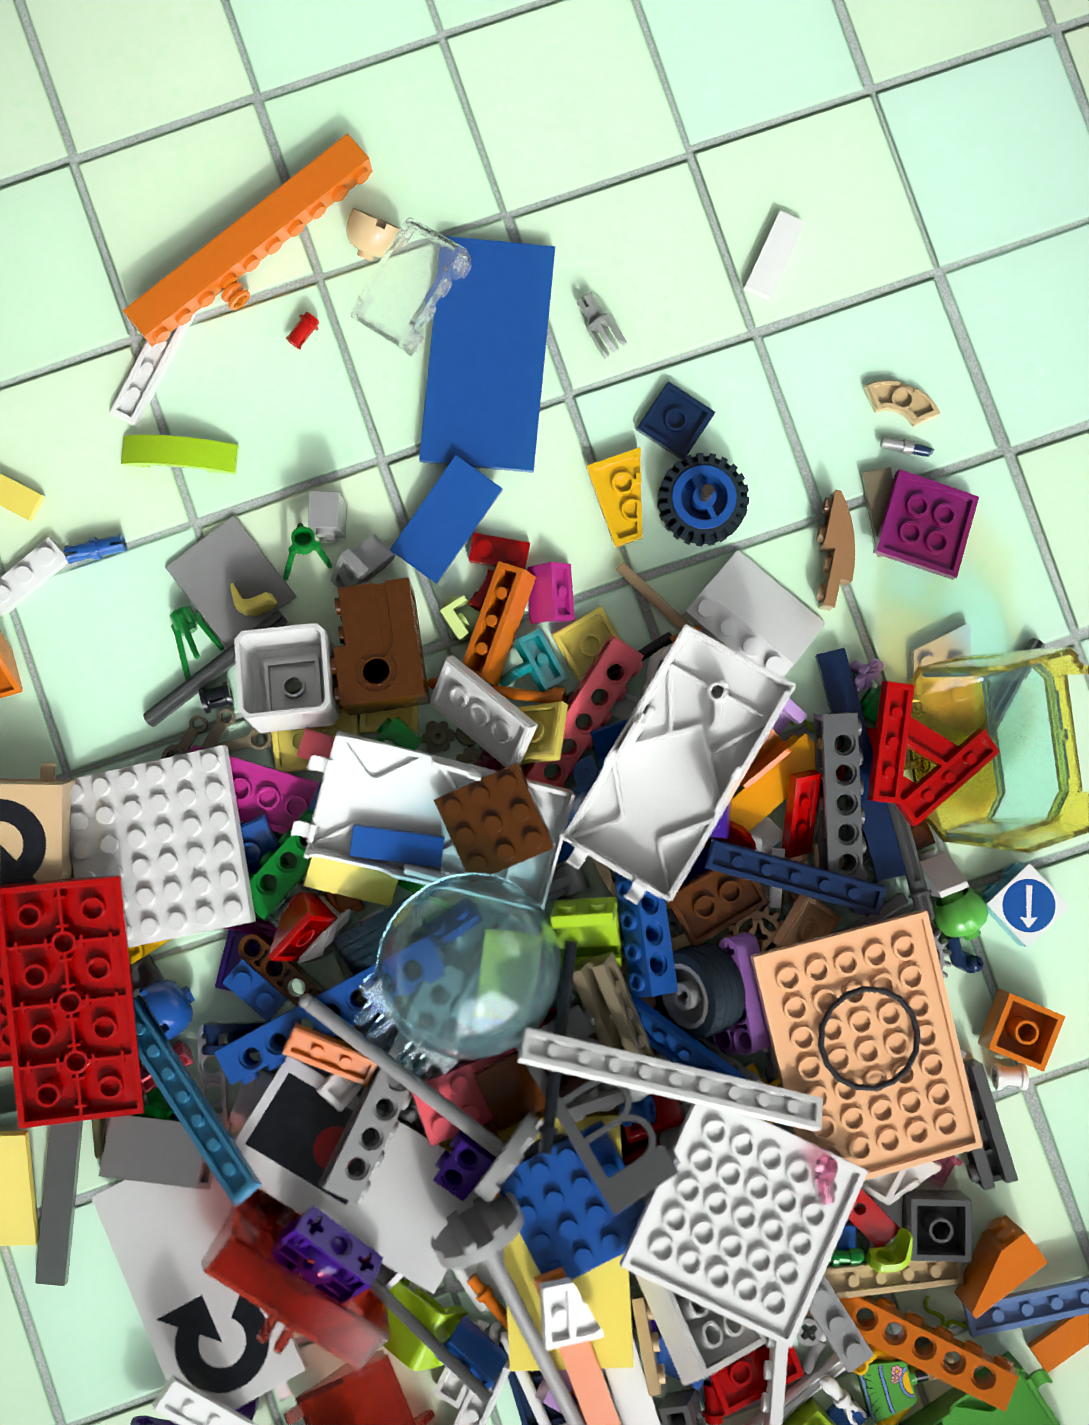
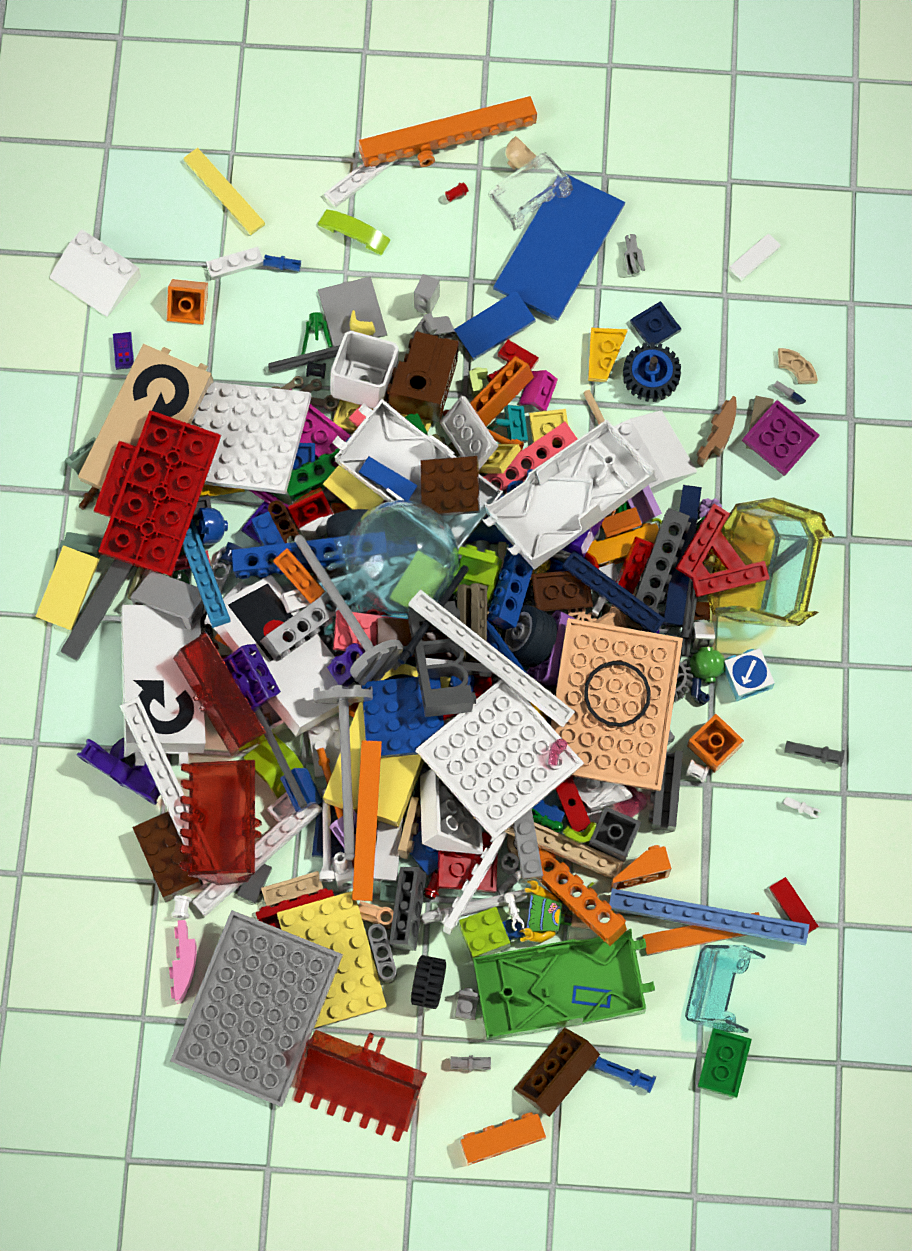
camera: 25 degrees right, 15 degrees down
green plant [283,523,333,580] -> none
white wing [539,1277,604,1350] -> none

